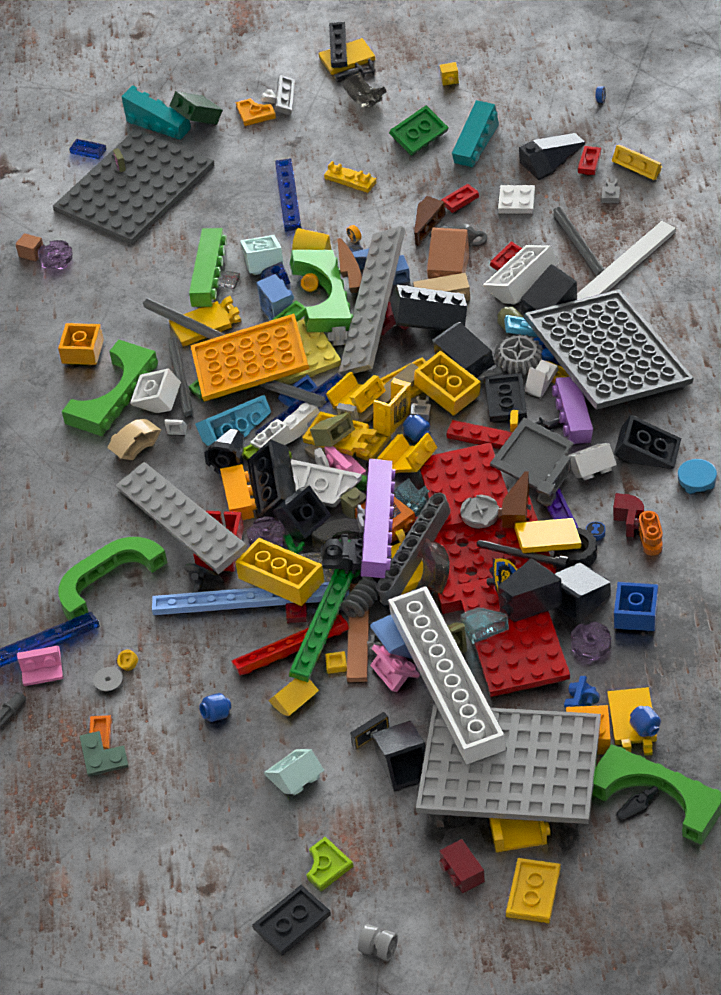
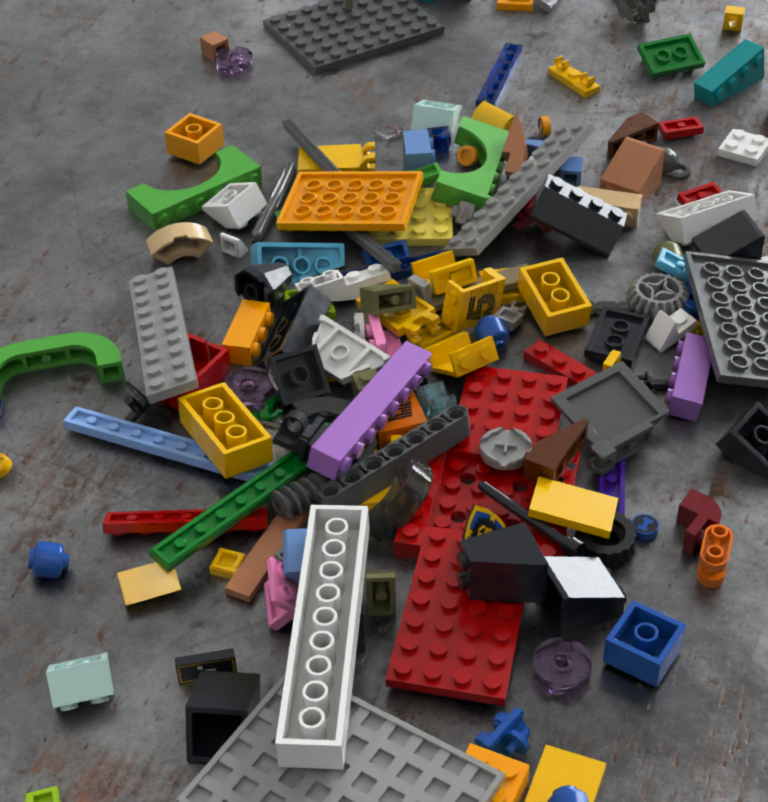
camera: 20 degrees right, 5 degrees down
bright green brick [189,228,227,307] -> none
dark red plate [286,602,307,624] -> none
black slope [432,322,495,378] -> none
clear light blue slope [461,607,509,644] -> none
white slope [567,443,617,480] -> none

